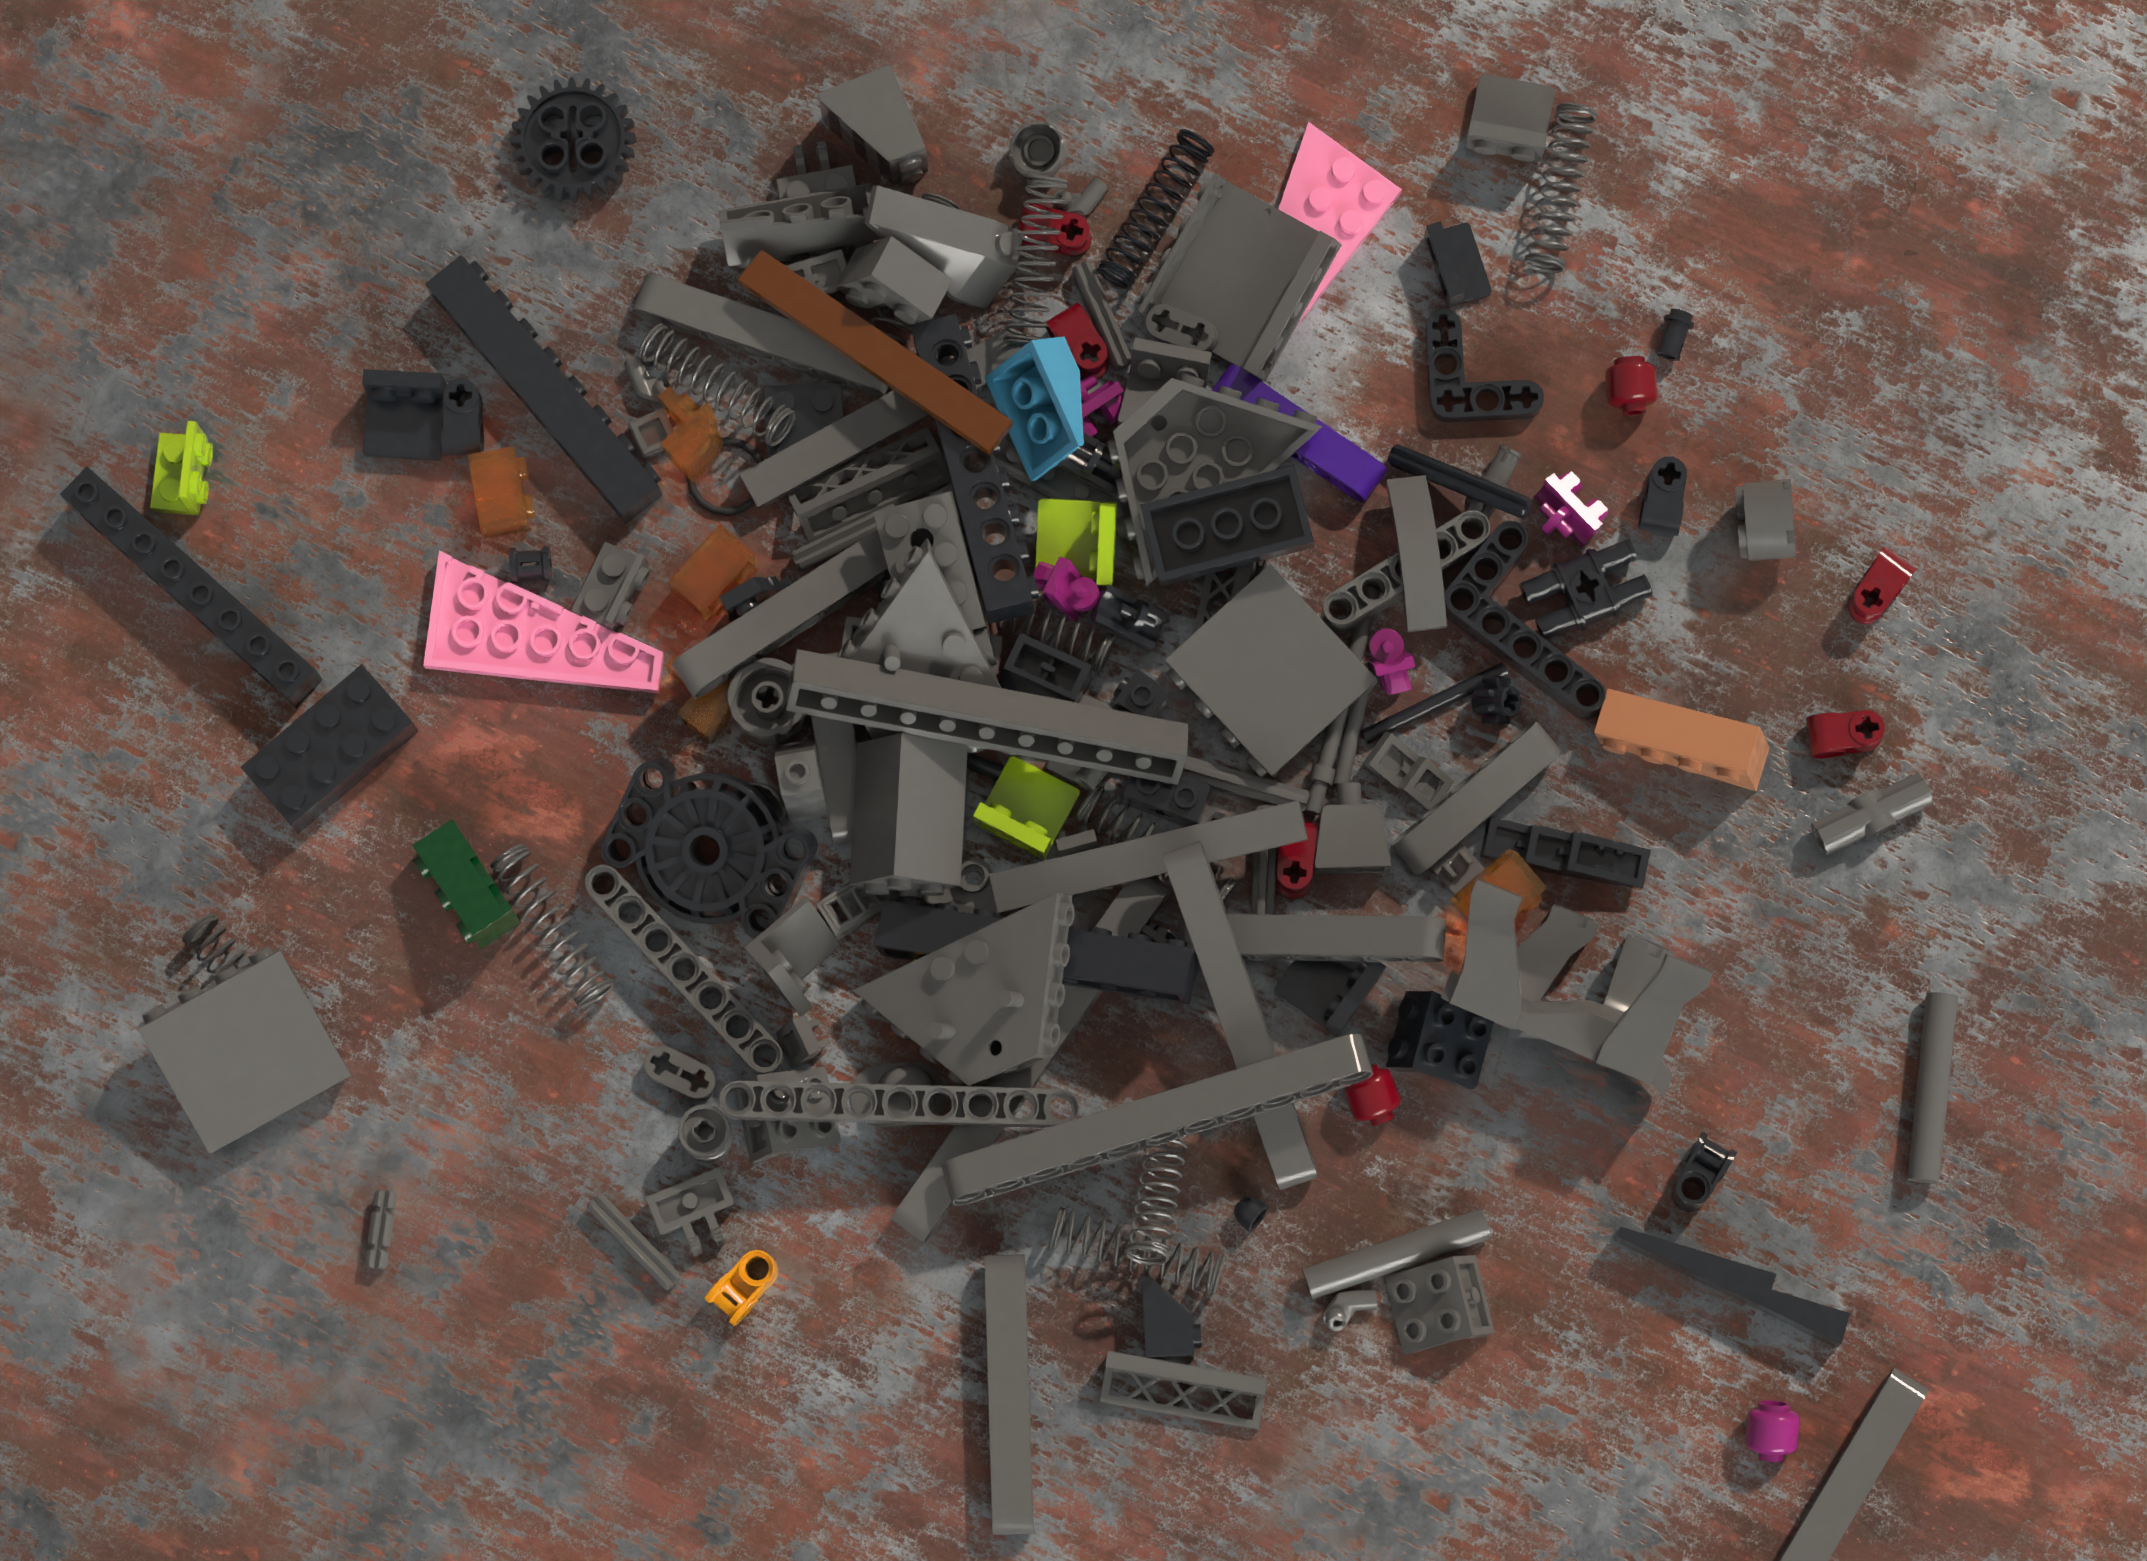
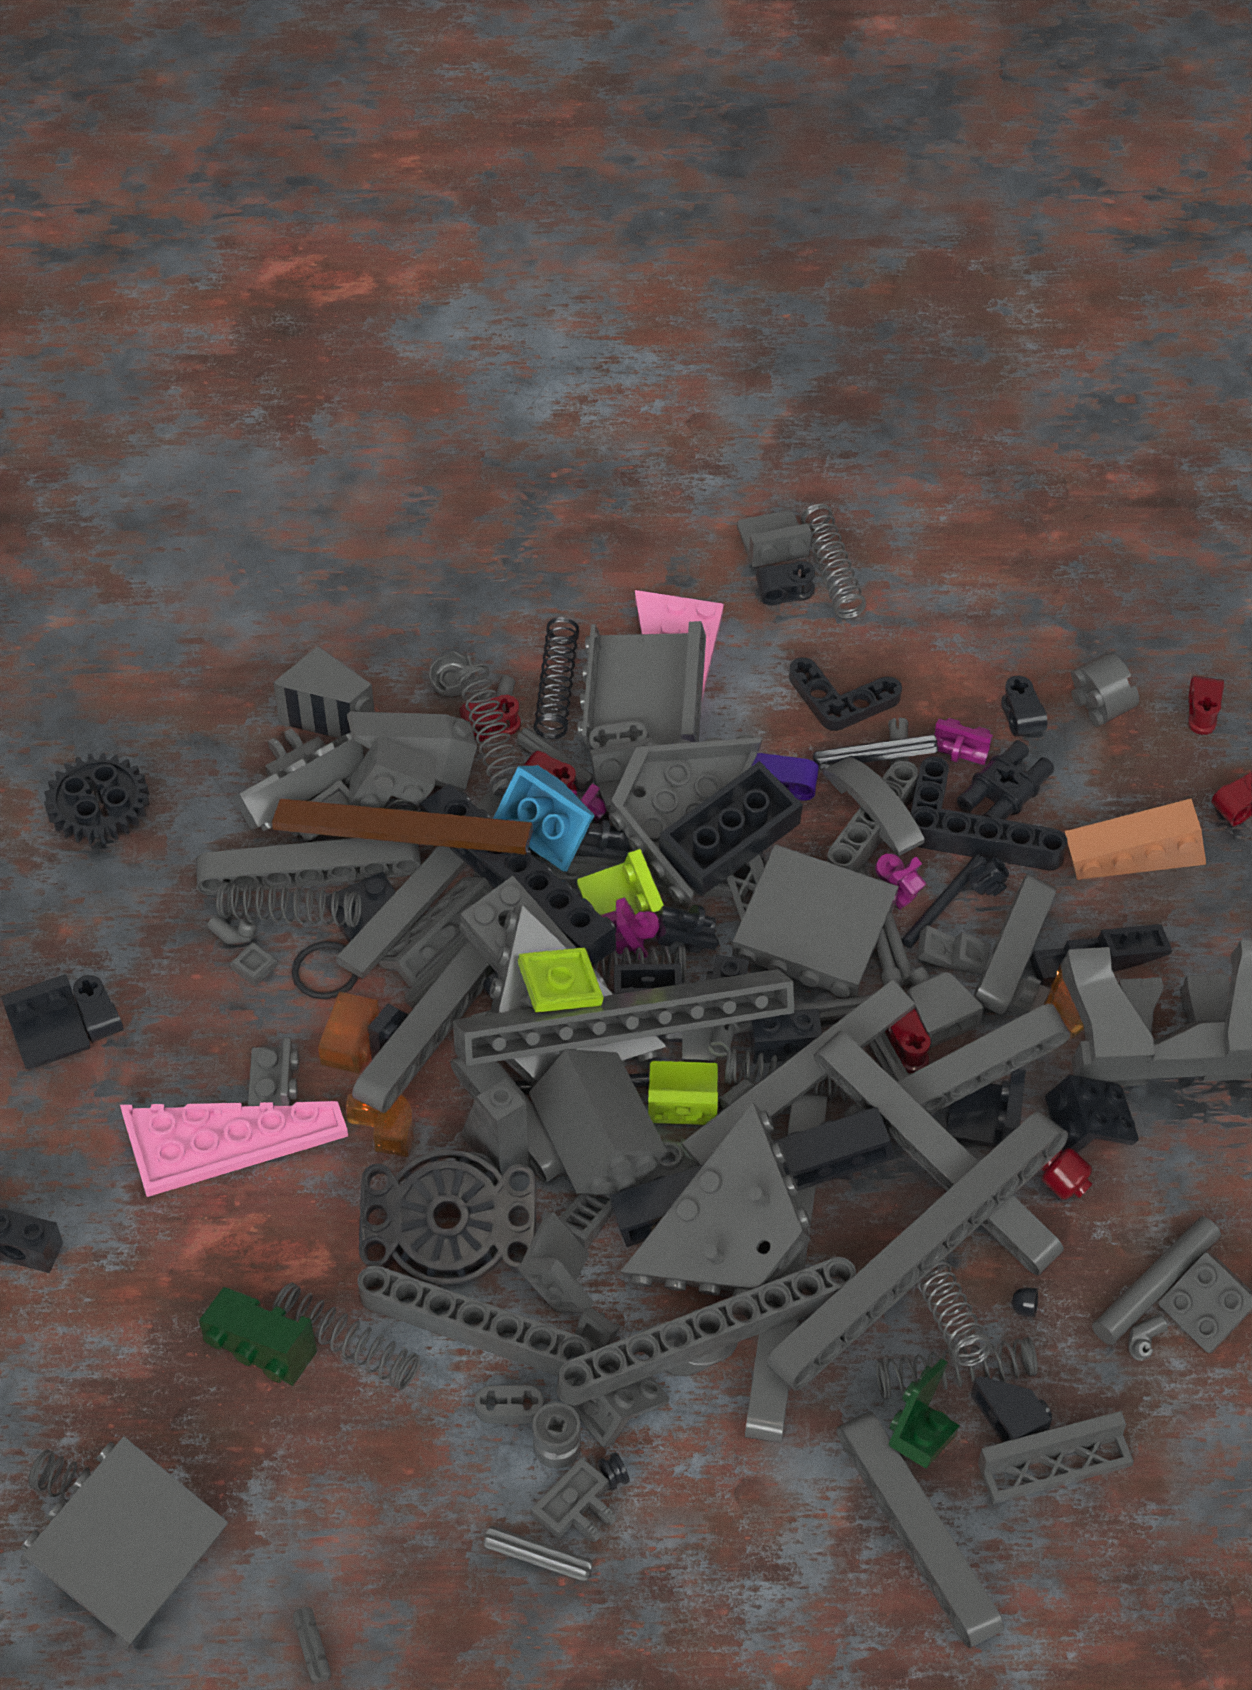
camera: 30 degrees left, 25 degrees down
black brick [241,664,419,834] -> none
black brick [425,254,662,524] -> none
clear orange brick [468,446,536,539] -> none
black bush [509,545,552,583] -> none
clear orange brick [658,386,723,483] -> none
light orange piece [704,1250,778,1326] -> none
dark grey brick [728,658,809,745] -> none
black panel [1424,221,1492,308] -> none
dark red head [1605,356,1658,416] -> none
black pin [1655,309,1694,361] -> none
none -> lime tile [518,947,604,1013]
none -> black bush [598,1452,630,1491]
none -> black piece [756,561,815,606]
none -> dark green bracket [888,1358,960,1469]

